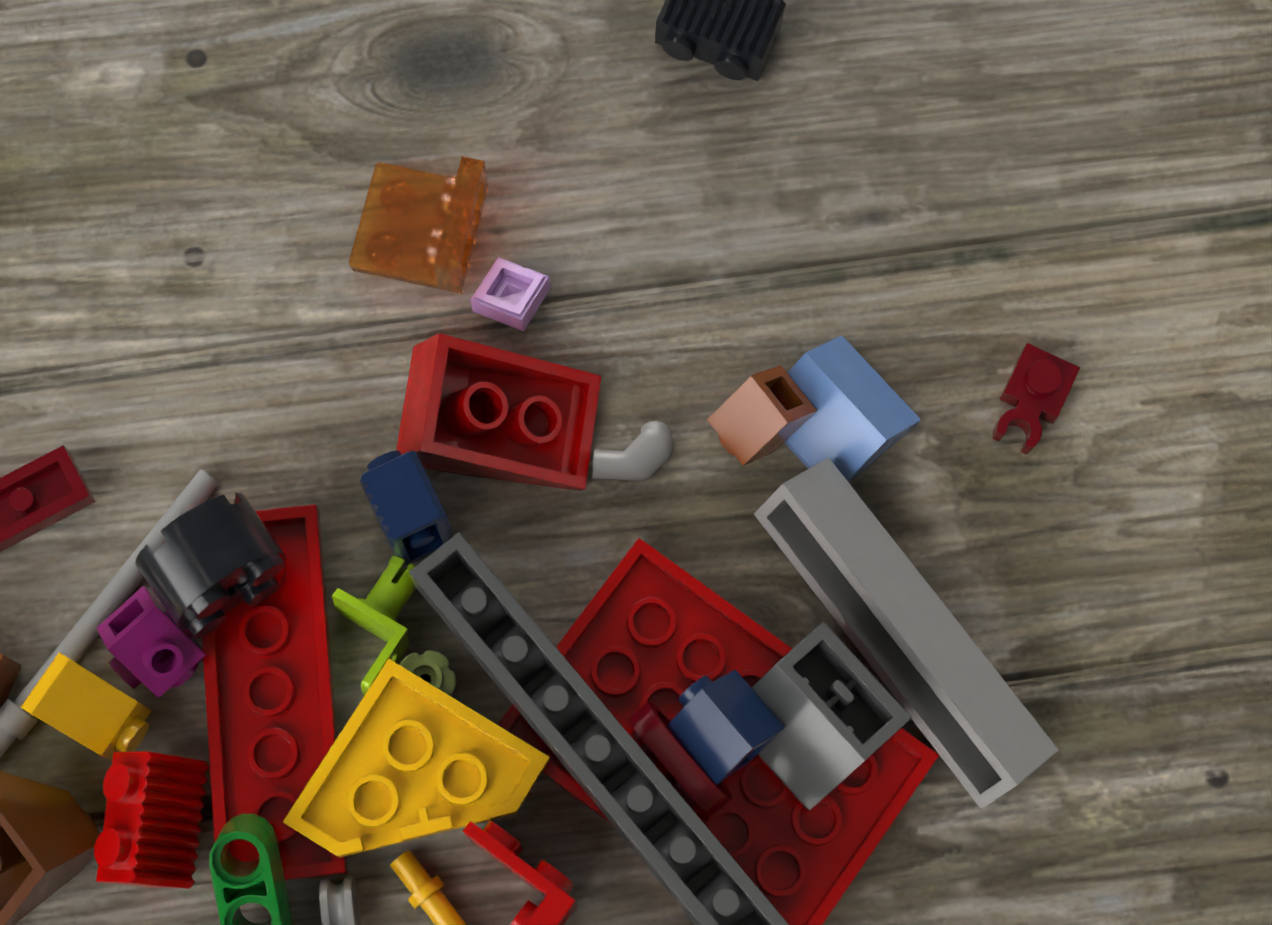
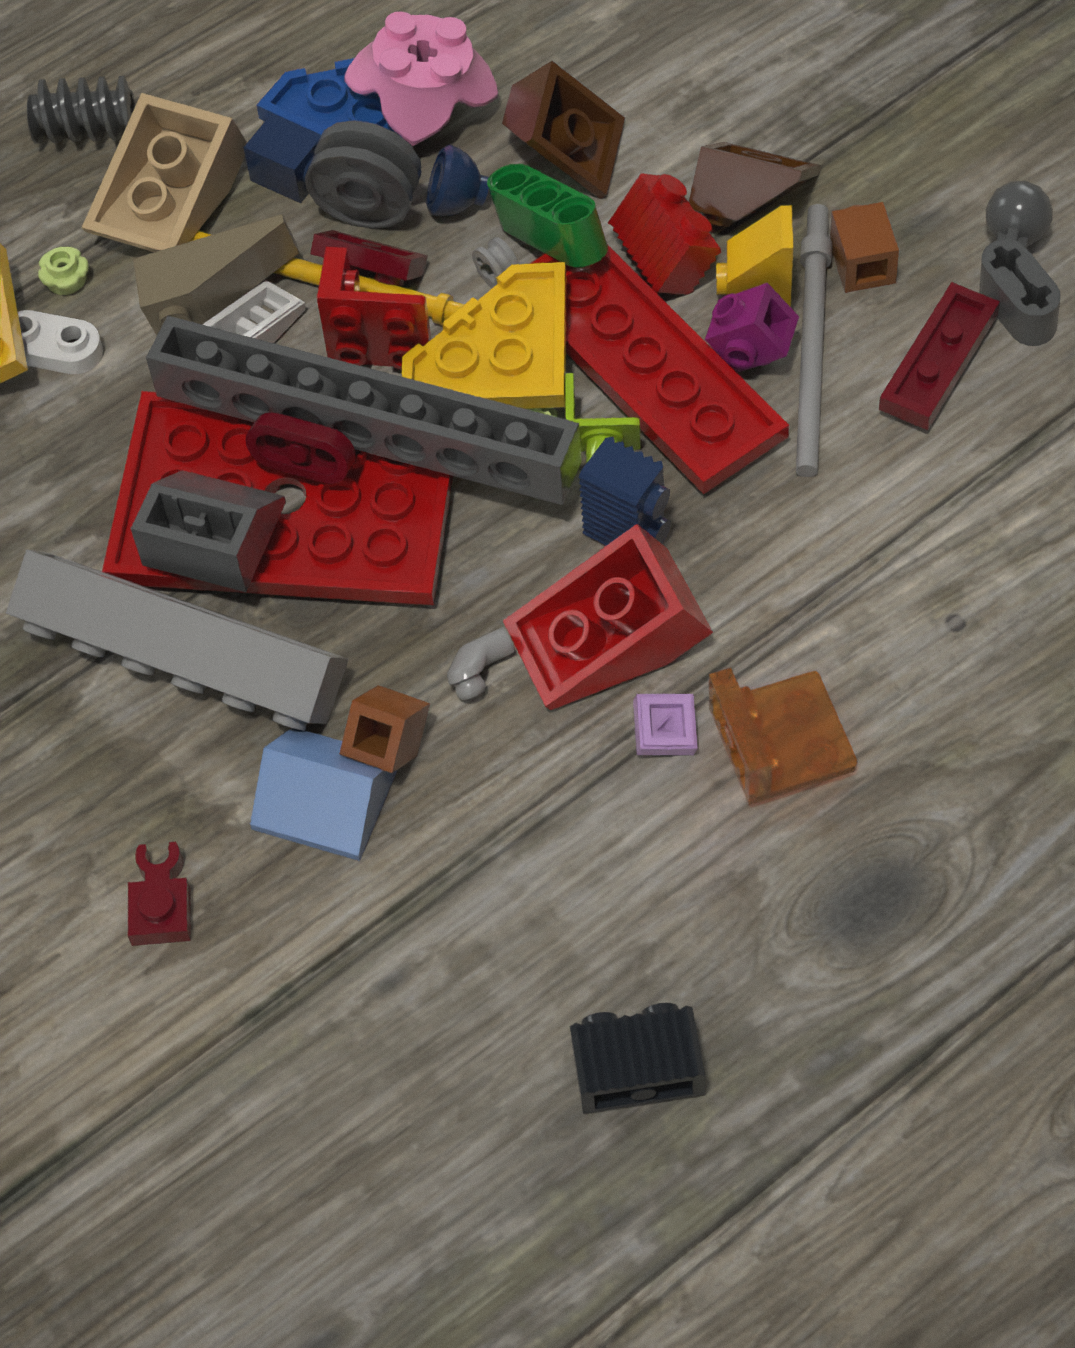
camera: 160 degrees right, 15 degrees down
black brick [135,493,286,639] -> none
dark blue brick [667,669,785,785] -> none

